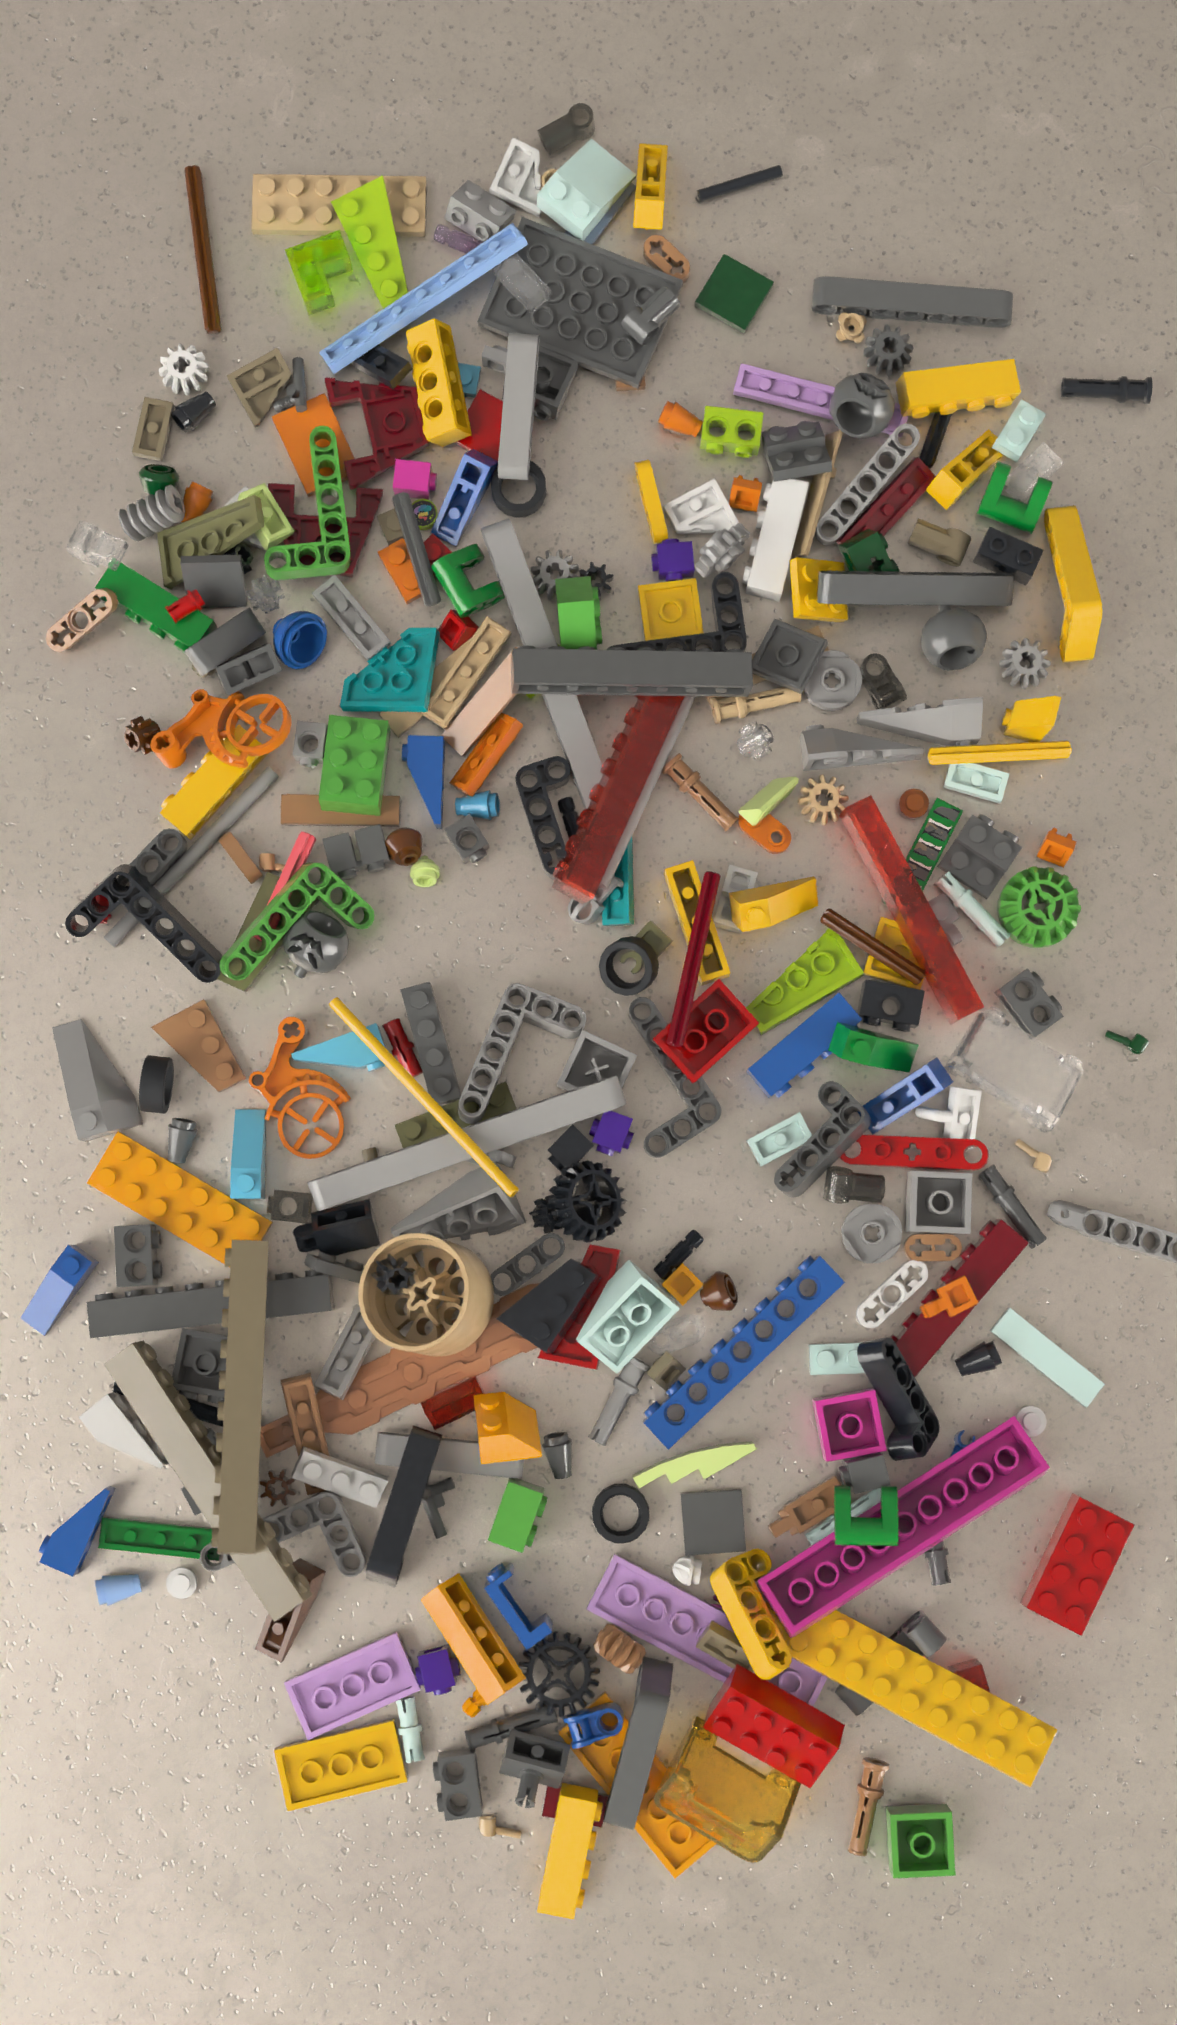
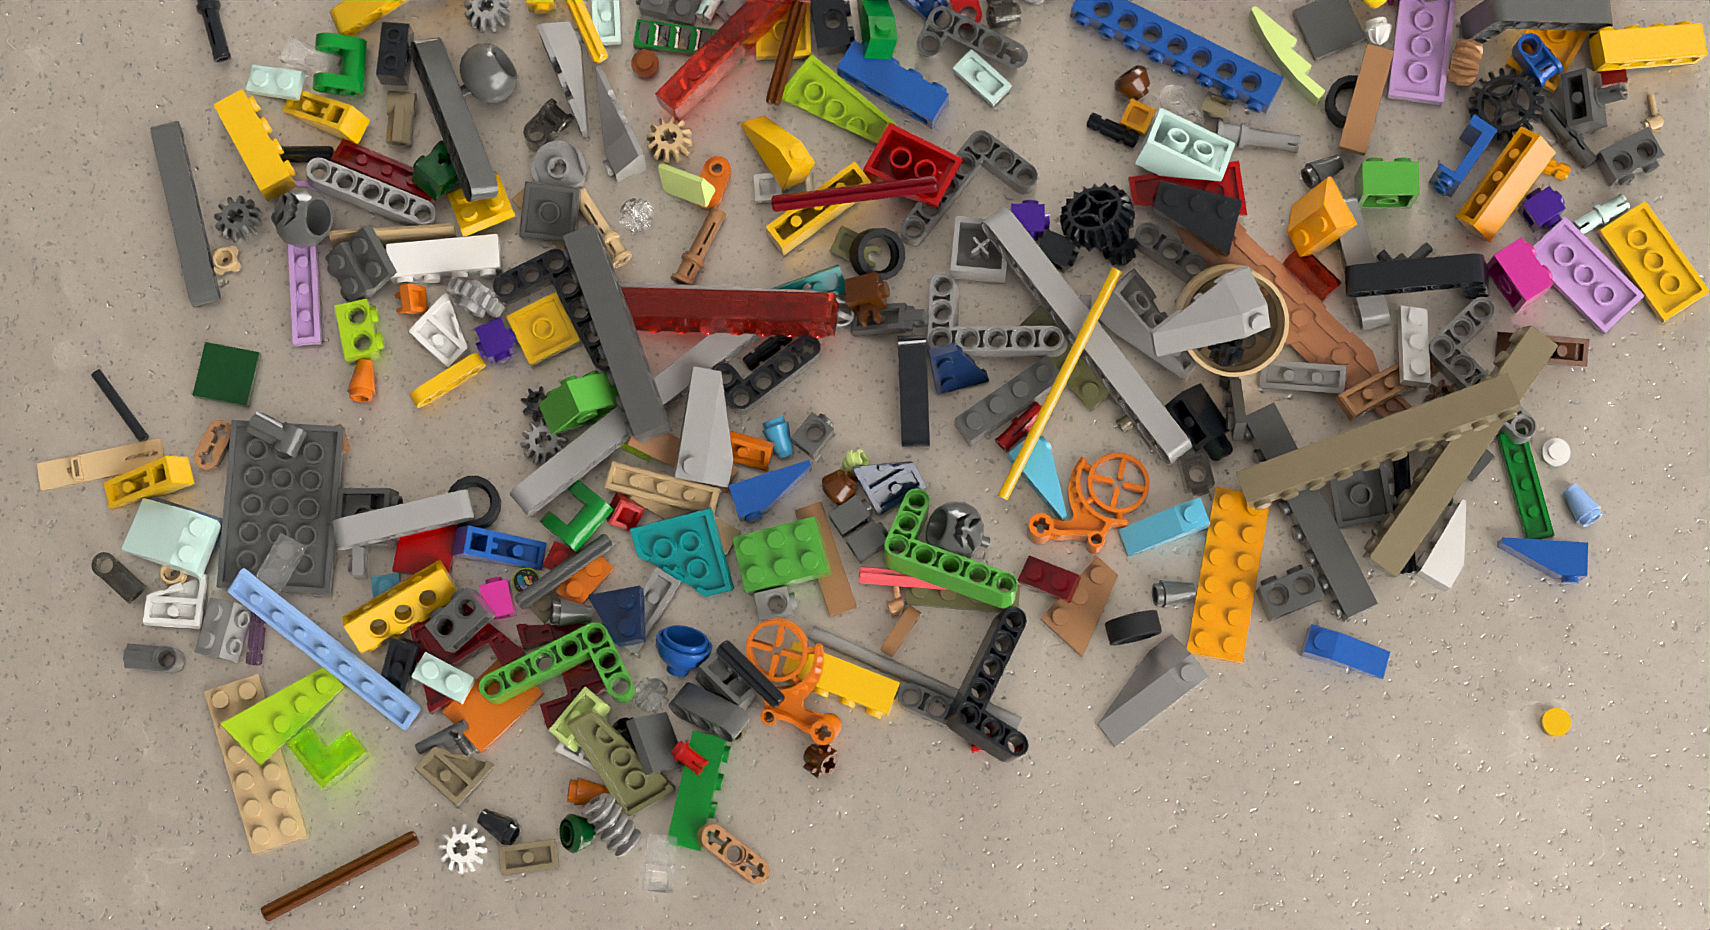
camera: 105 degrees left, 5 degrees down
none -> tan piece [36,438,164,491]
none -> dark grey piece [123,643,185,674]
none -> light aqua plate [411,652,476,705]
none -> dark grey brick [425,587,496,653]
none -> dark grey cone [550,598,592,627]
none -> dark blue wing [589,586,646,647]
none -> light grey wedge [672,366,733,488]
none -> black axle [716,640,785,708]
none -> reddish brown brick [845,272,890,327]
none -> dark grey hinge [851,303,929,336]
none -> wing [851,461,927,515]
none -> black beam [898,335,930,447]
none -> dark blue wing [928,343,989,395]
none -> dark red plate [1017,555,1081,603]
none -> light grey wedge [1150,265,1270,357]
none -> medium nougat tile [1338,43,1394,156]
none -> dark pink brick [1487,237,1554,314]

